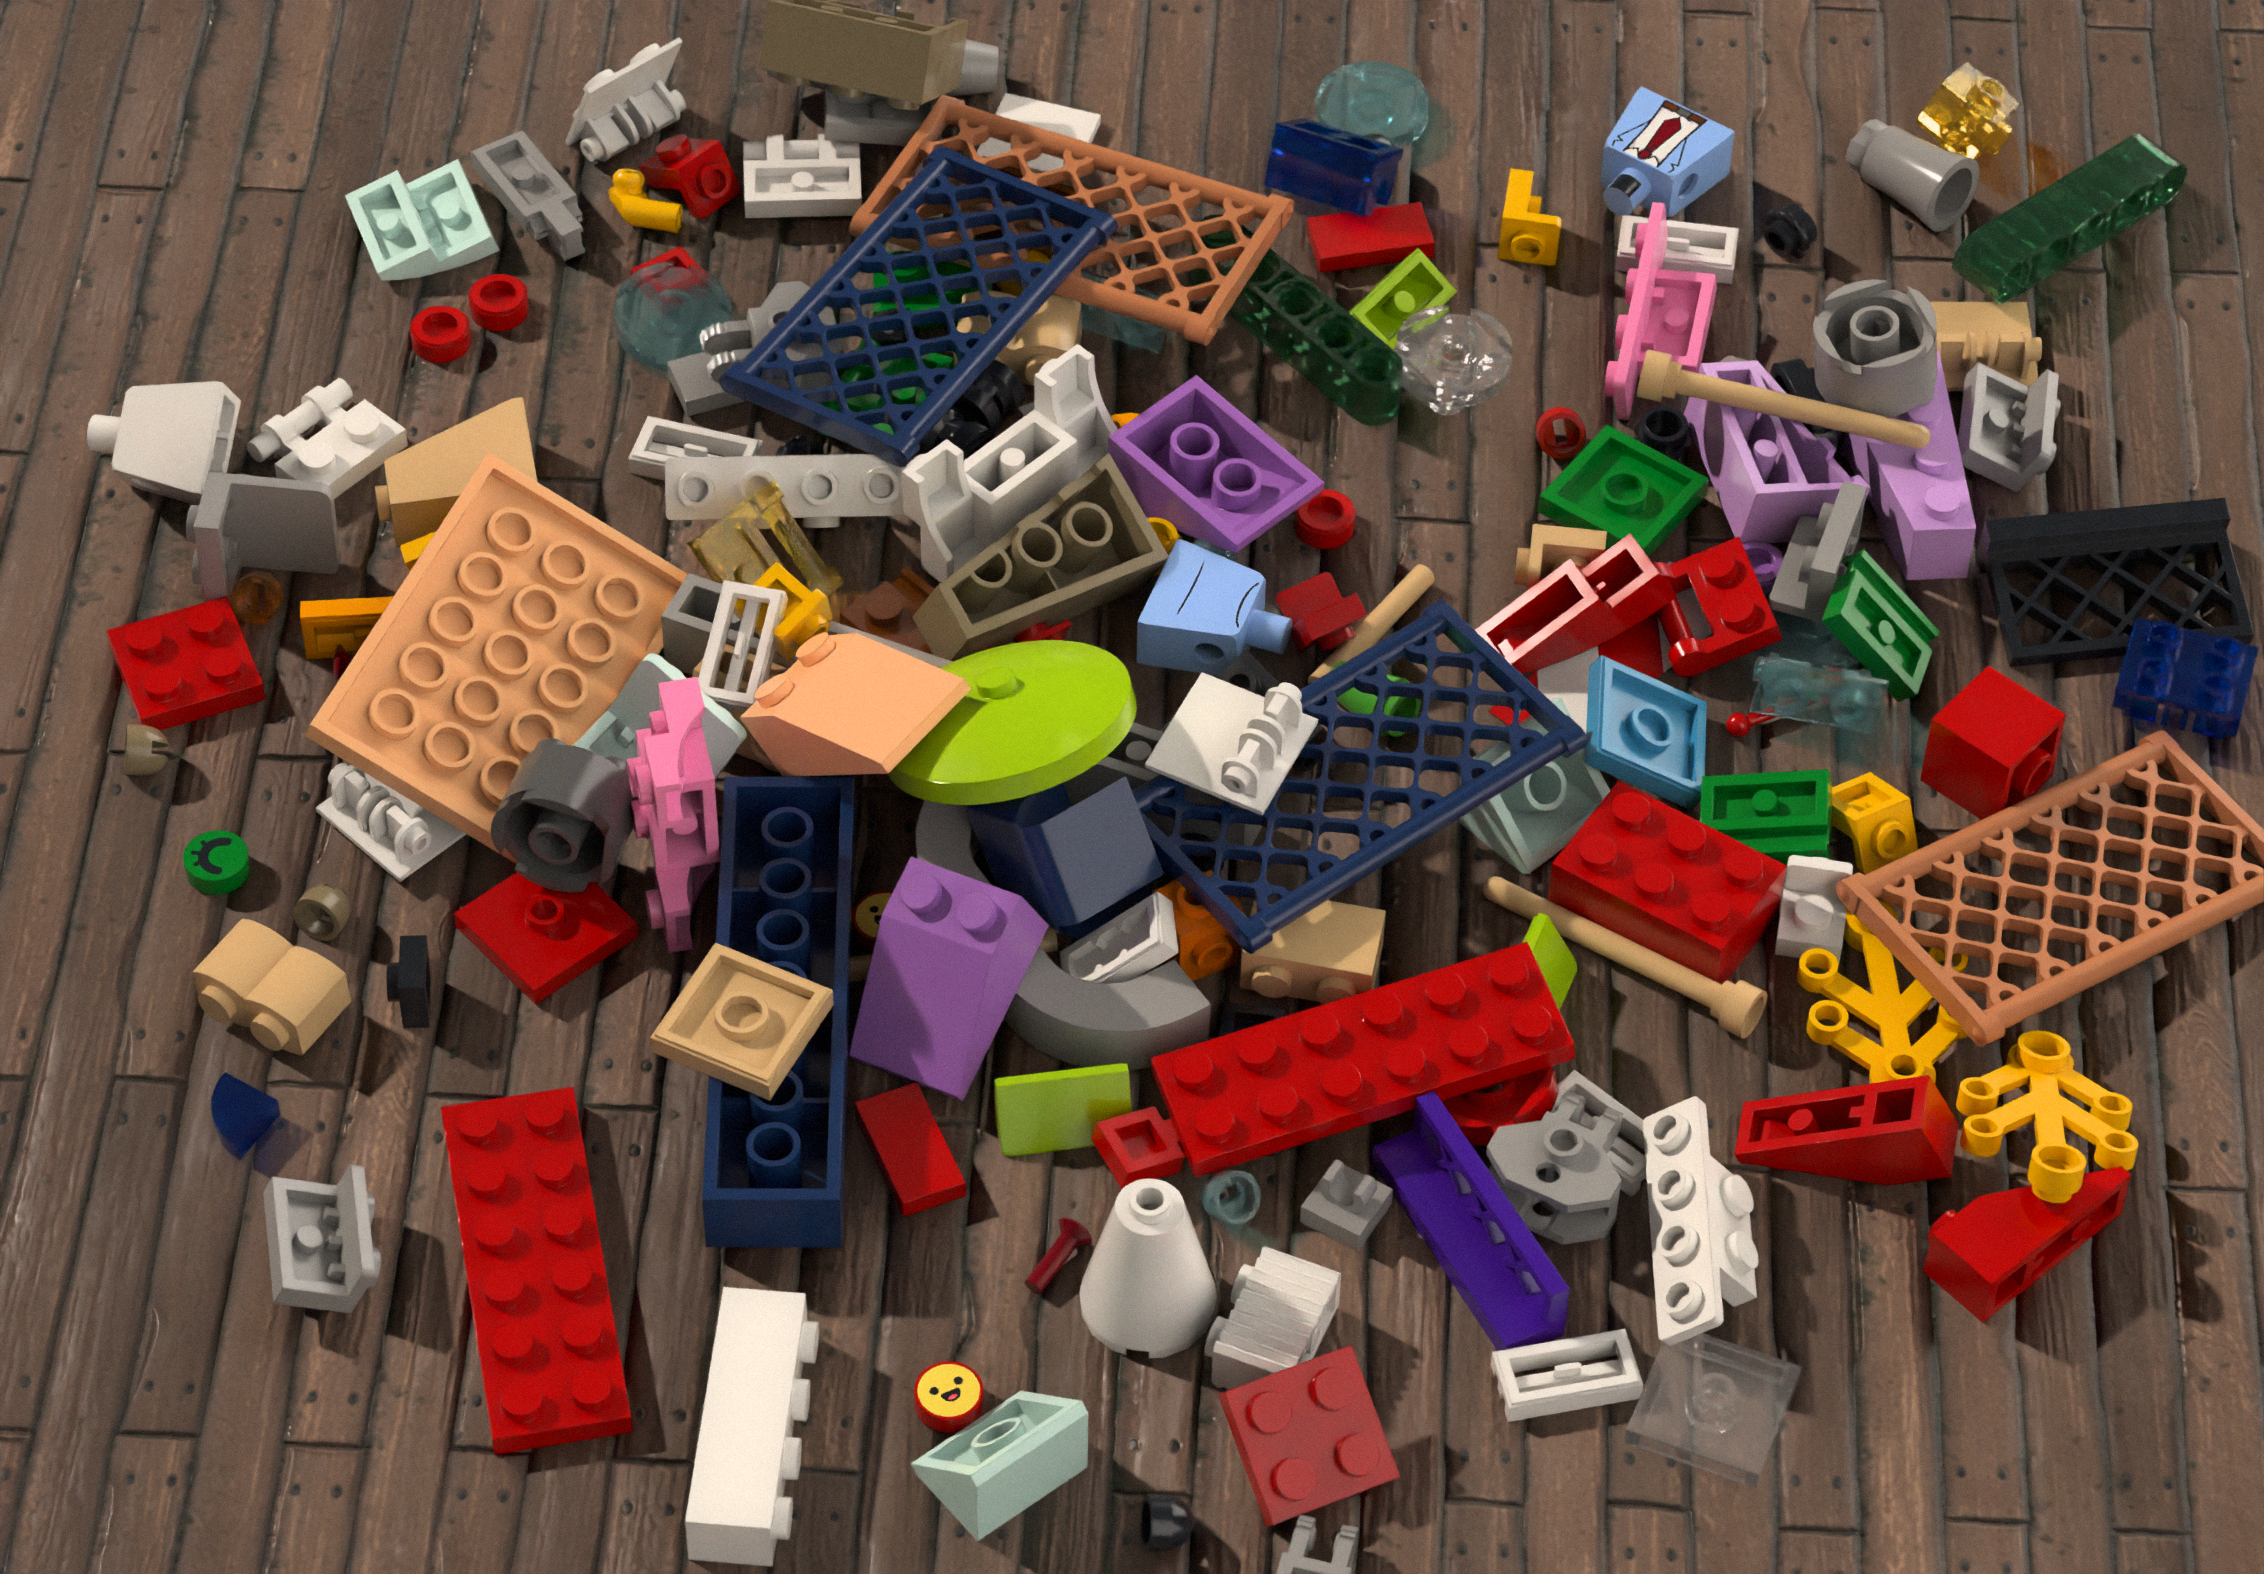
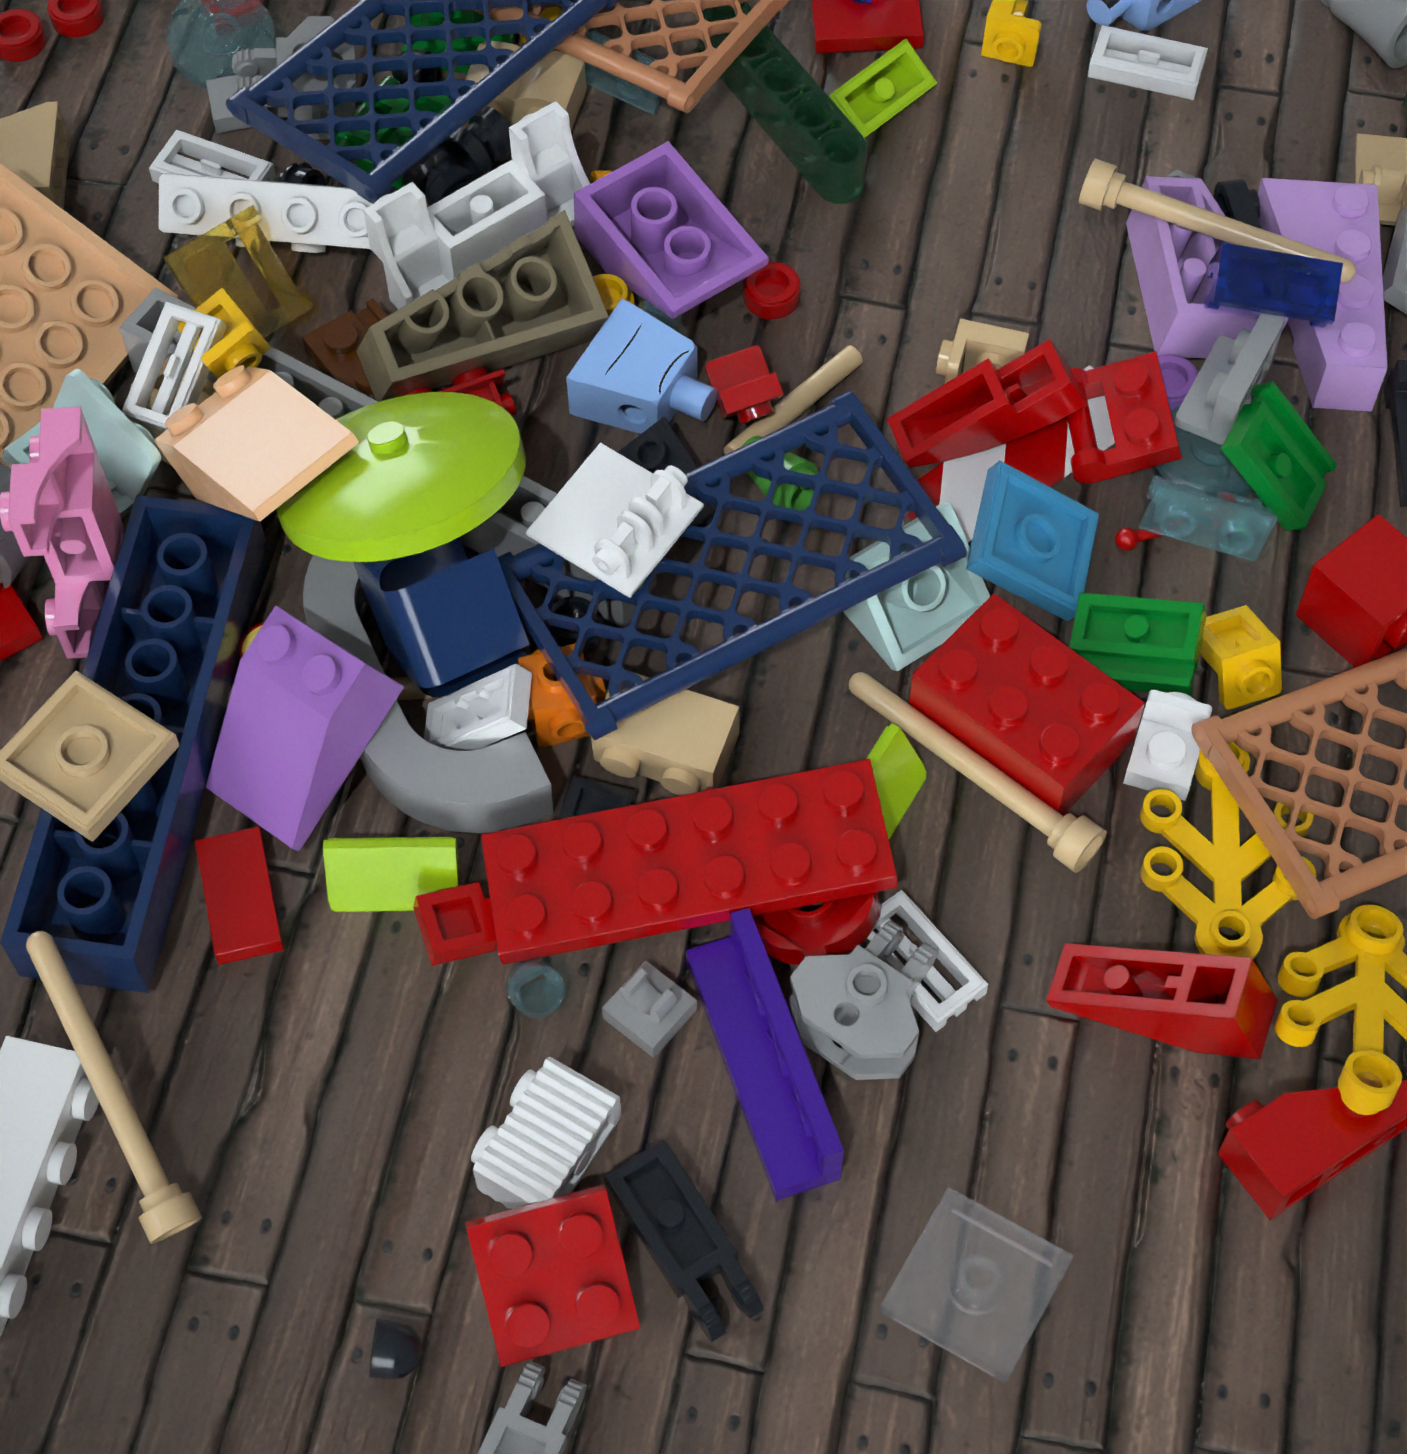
camera: 10 degrees right, 10 degrees up
light aqua slope [911,1391,1088,1541] -> none
tile [914,1361,984,1433] -> none
dark red piece [1025,1217,1092,1295] -> none
white cone [1080,1179,1216,1358] -> none
clear plate [1393,306,1512,415] -> none
white tile [1491,1329,1643,1422] -> none
red hinge [1536,407,1586,459] -> none
green plate [1538,425,1709,557] -> none
bright pink bracket [1605,202,1717,420] -> none
black plate [1634,406,1693,460] -> none
white bracket [1643,1096,1759,1346] -> none
black plate [1763,203,1818,259] -> none
light grey brick [1813,279,1937,417] -> none
none -> tan piece [26,931,202,1244]
none -> black hinge [604,1139,764,1342]
none -> clear blue hinge [1204,243,1343,328]

